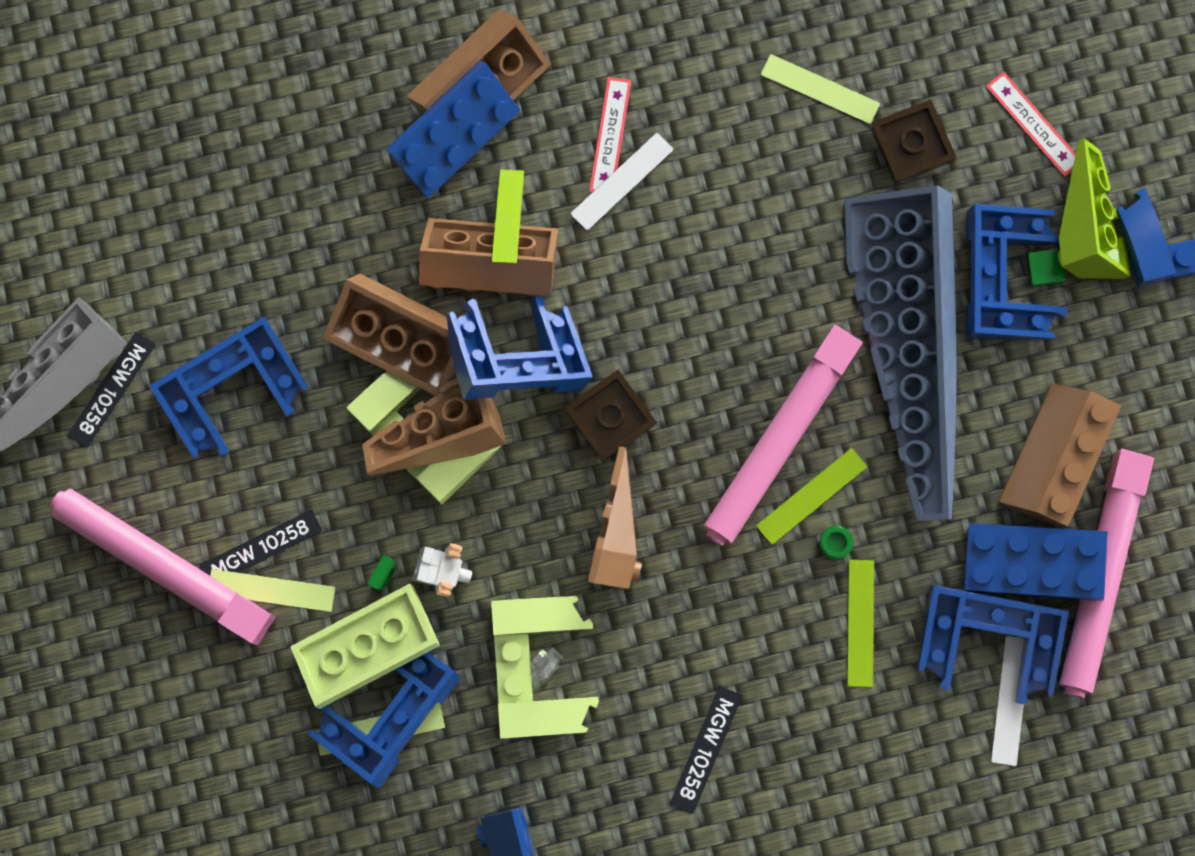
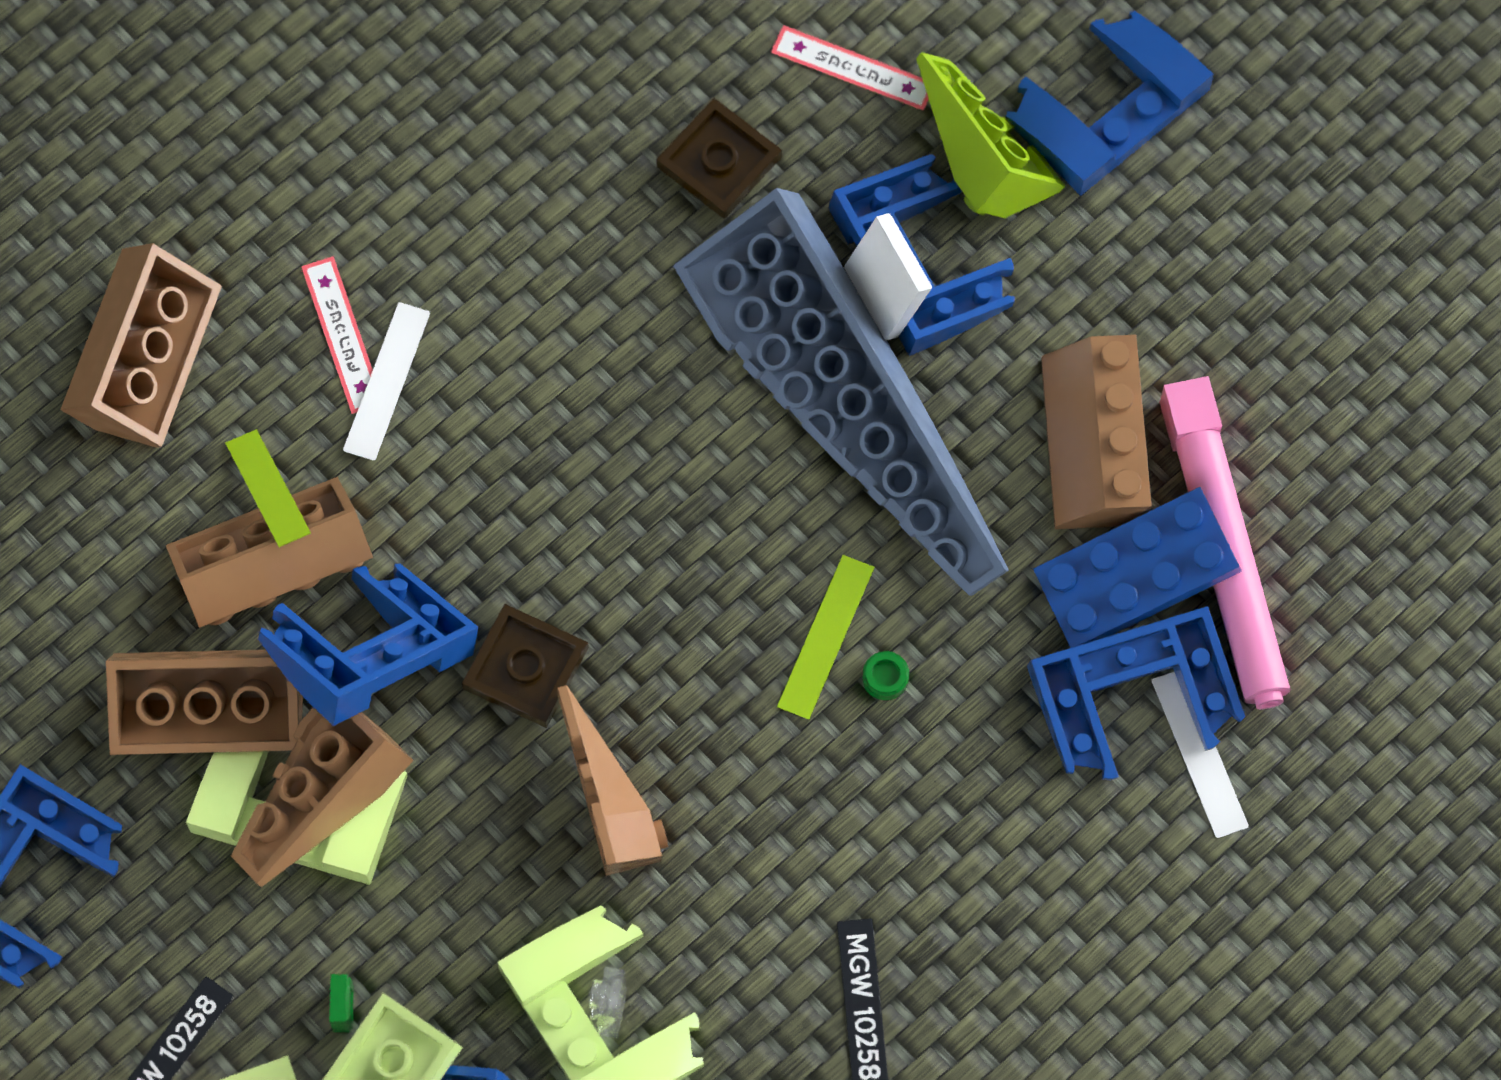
camera: 30 degrees left, 10 degrees down
blue plate [386,61,521,199] -> none
white piece [412,543,472,597] -> none
bright pink brick [704,325,863,546] -> none
yellowish green sticker [761,54,880,124] -> none
lime sticker [848,560,874,687] -> none
green tile [1026,250,1065,287] -> none
none -> white tile [844,213,932,341]

